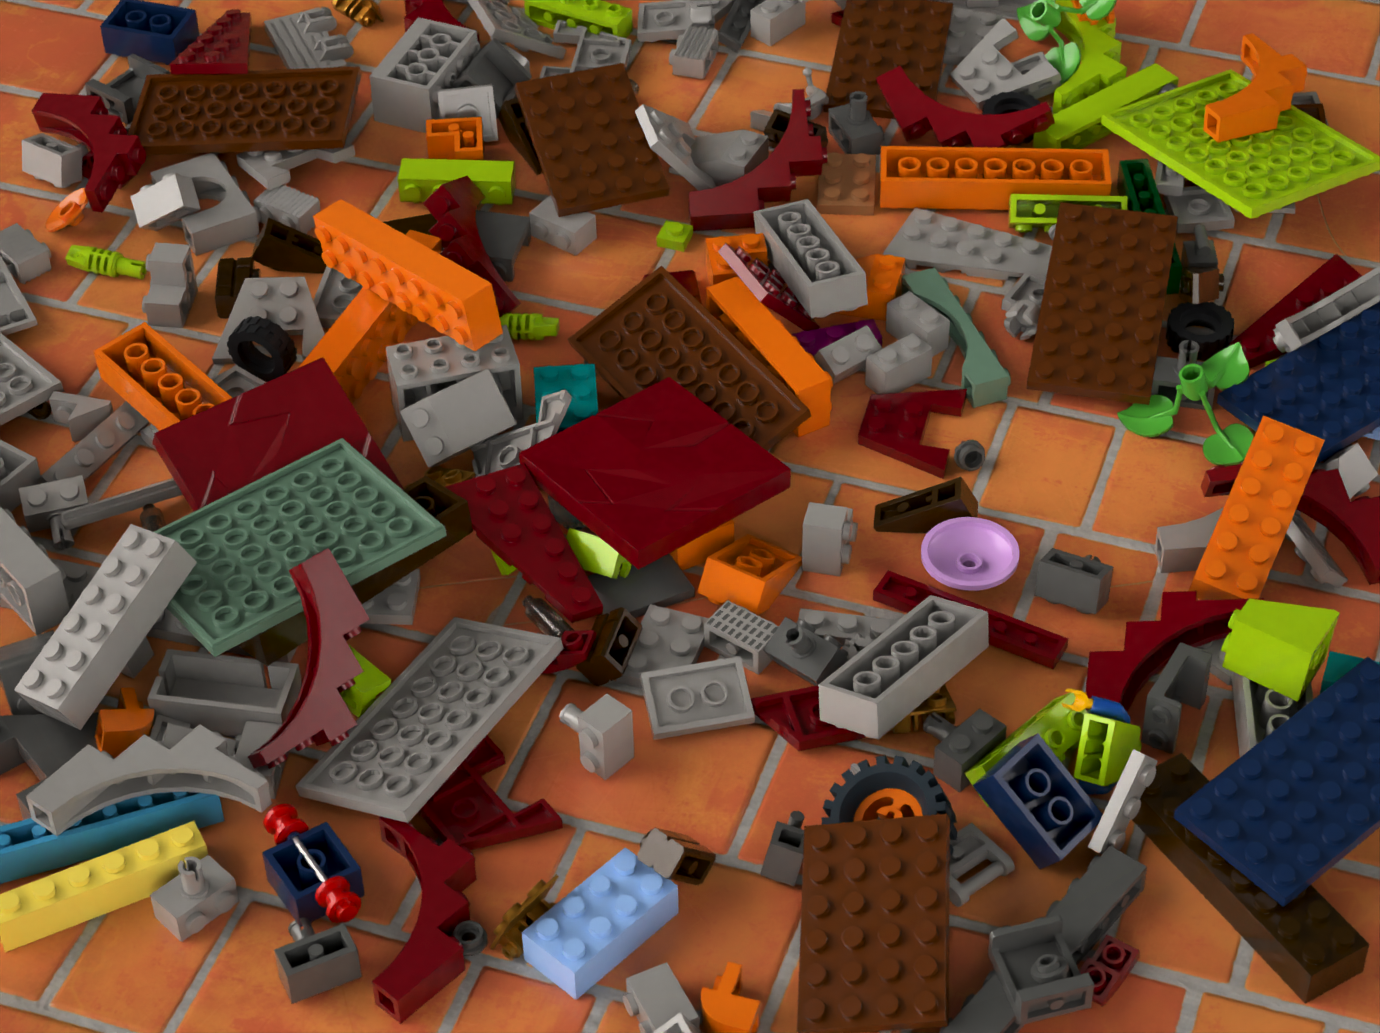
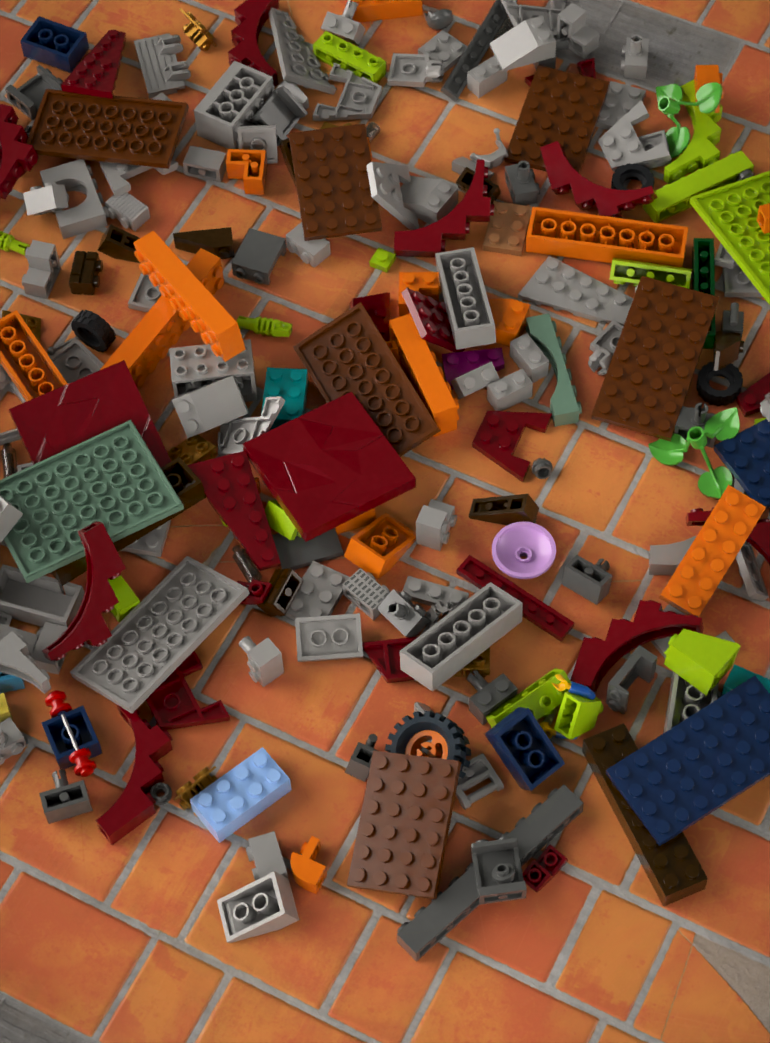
camera: 10 degrees right, 15 degrees up
light grey wing [212,277,325,364] -> none
lime brick [398,158,516,205] -> none
dark red arch [423,176,521,317] -> none
dark brown brick [637,828,716,885] -> none
light grey brick [669,25,719,80] -> none
light grey plate [1088,749,1158,854] -> none
none -> light grey brick [183,146,227,182]

